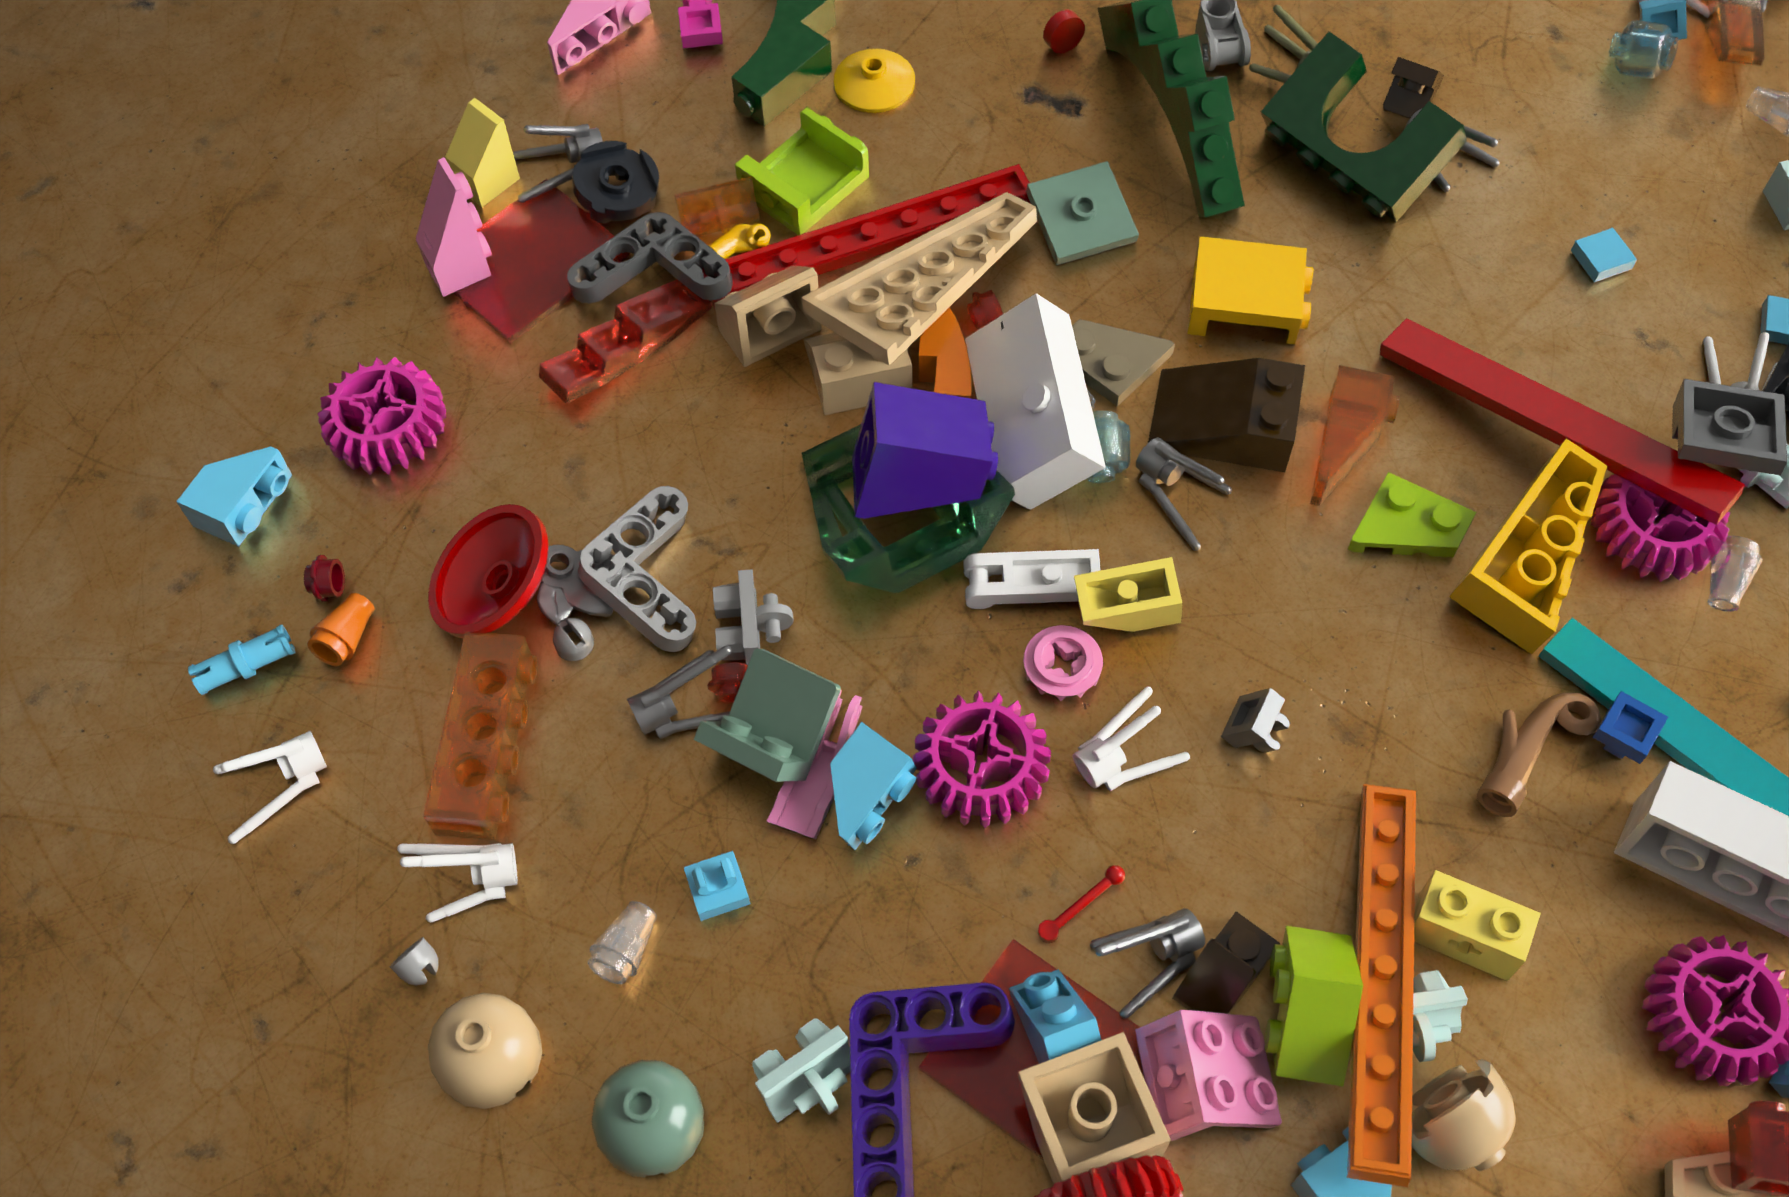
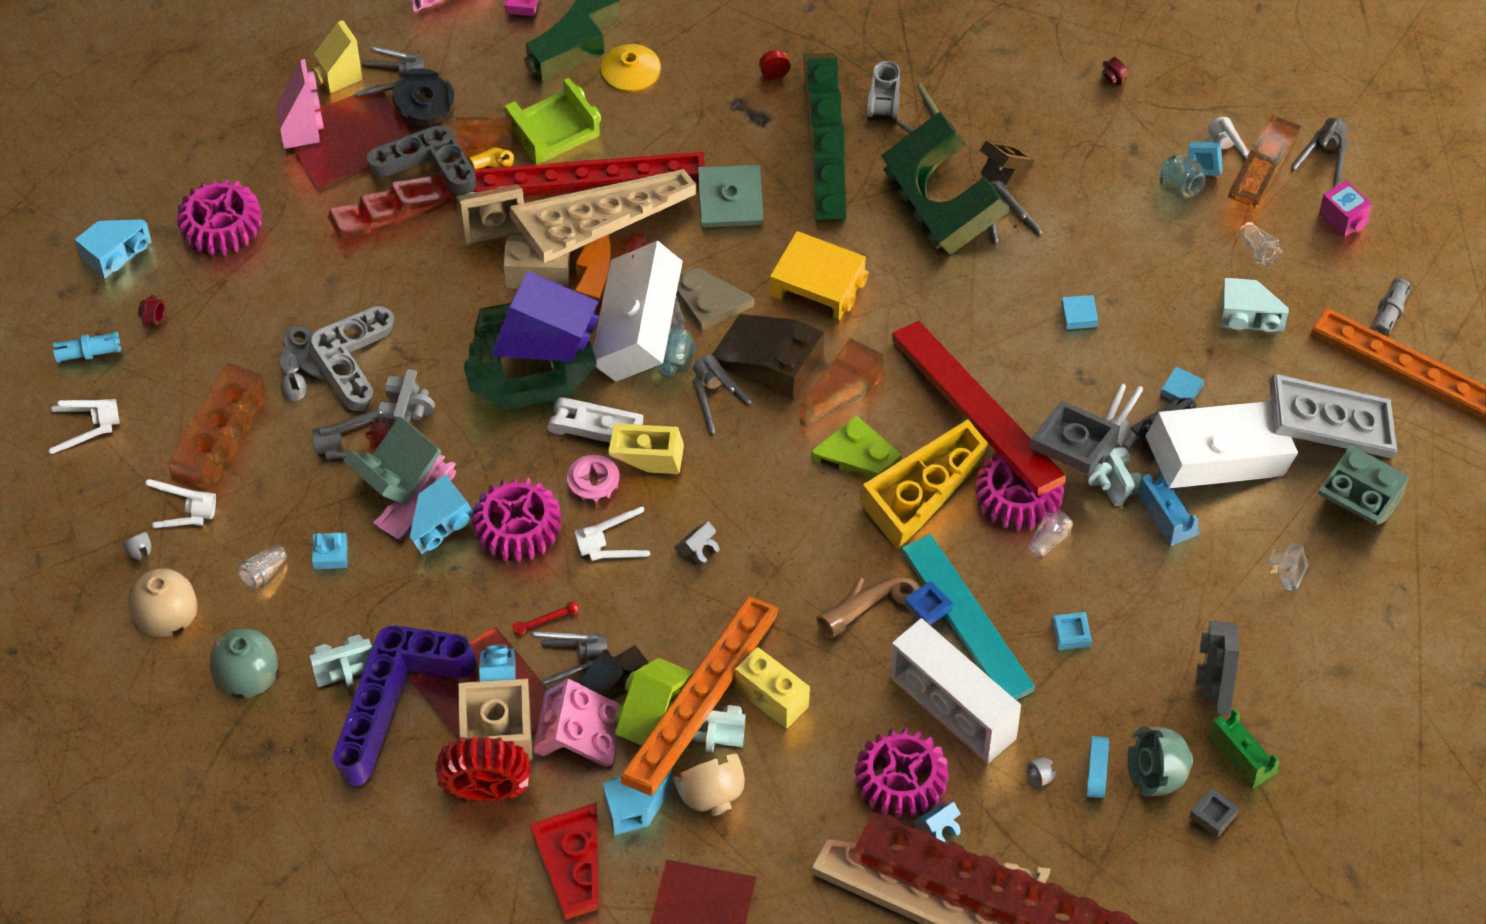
camera: 15 degrees right, 5 degrees down
orange cone [307,593,375,666] -> none
red dish [428,504,548,638] -> none

